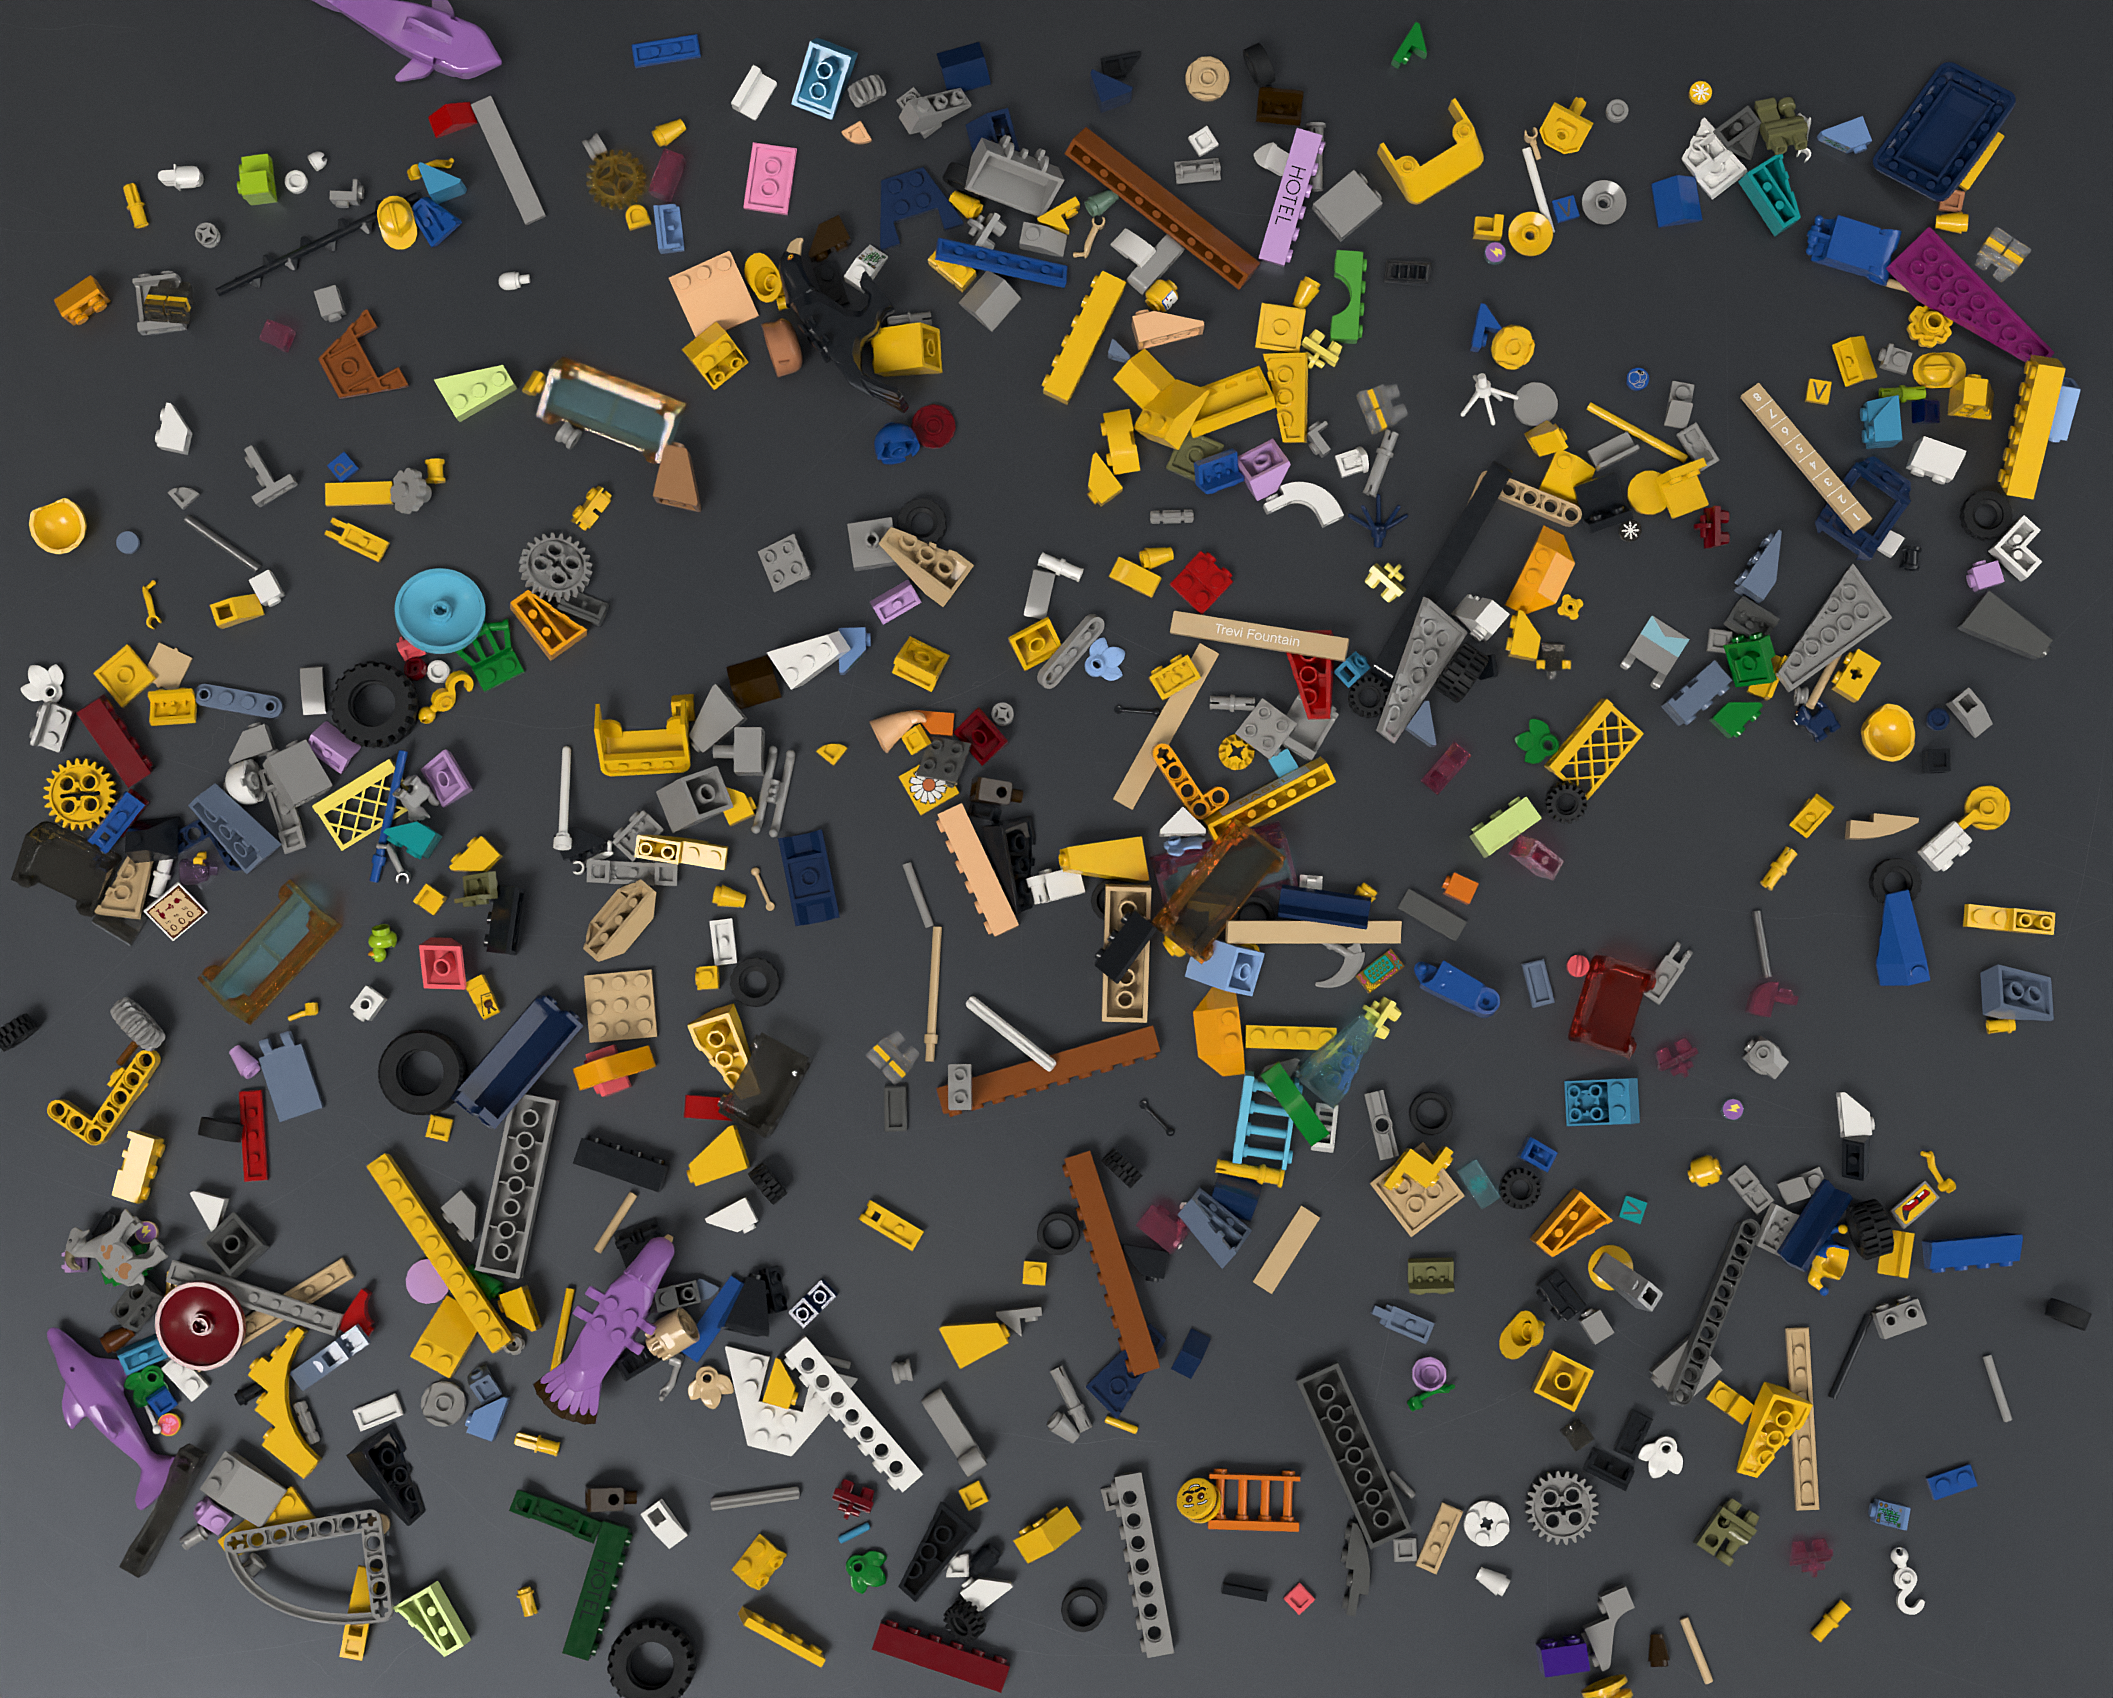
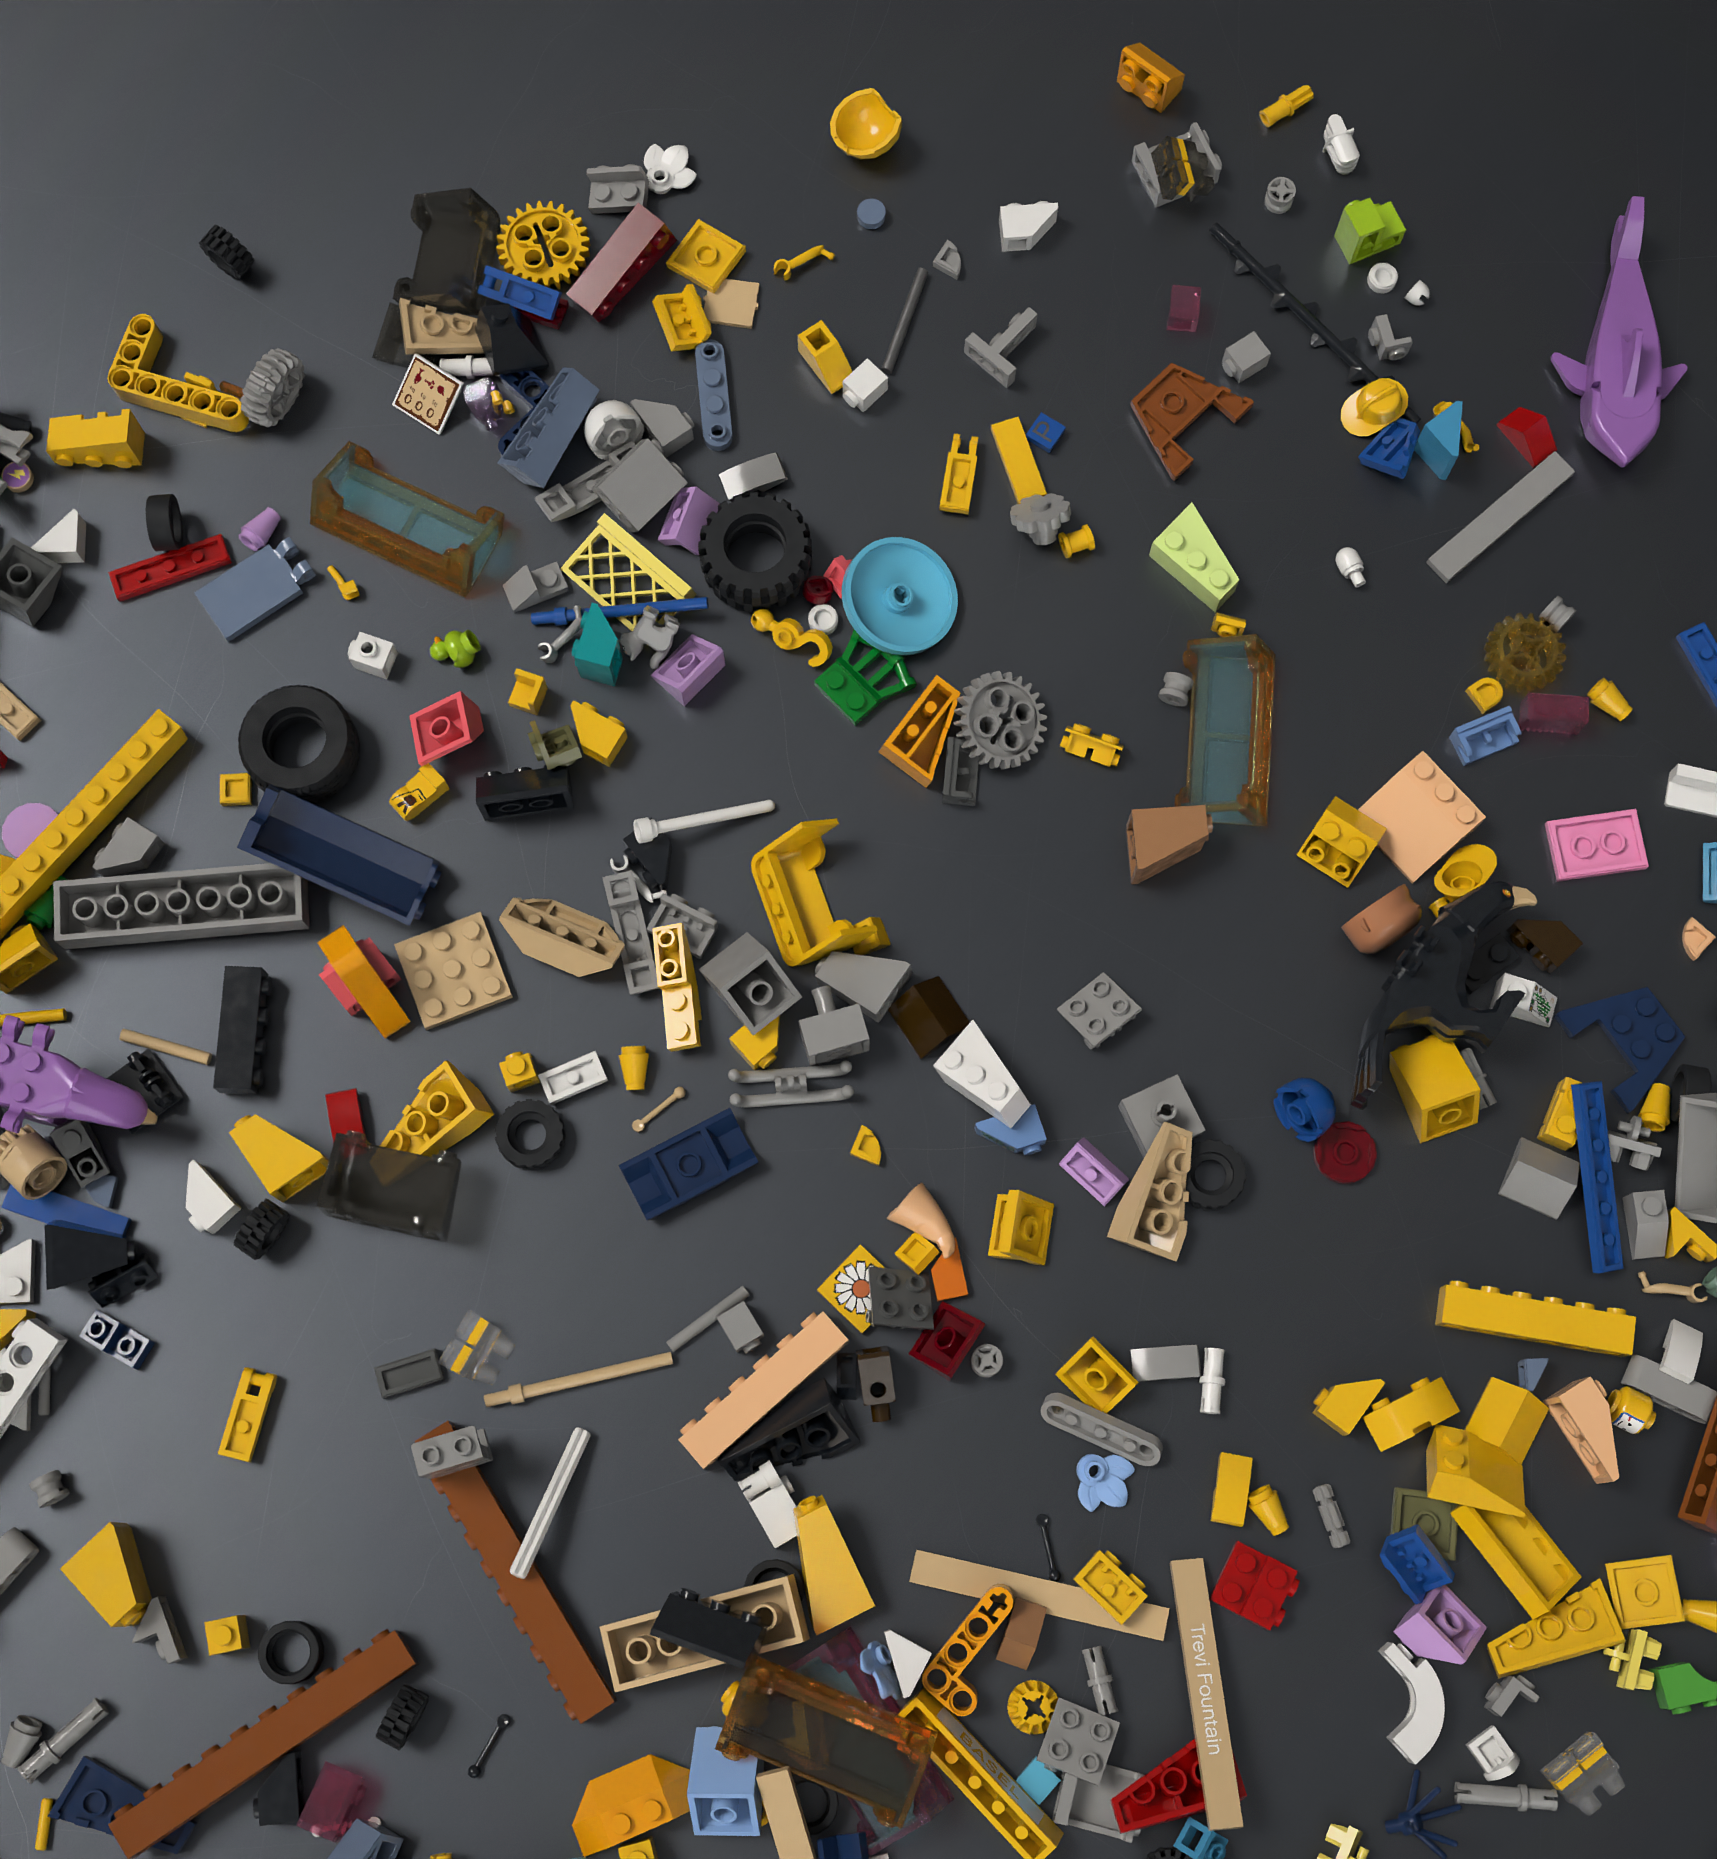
camera: 75 degrees right, 10 degrees down
none -> light grey slope [503,561,569,613]
none -> light grey brick [716,1301,764,1354]
none -> medium nougat slope [996,1597,1047,1670]

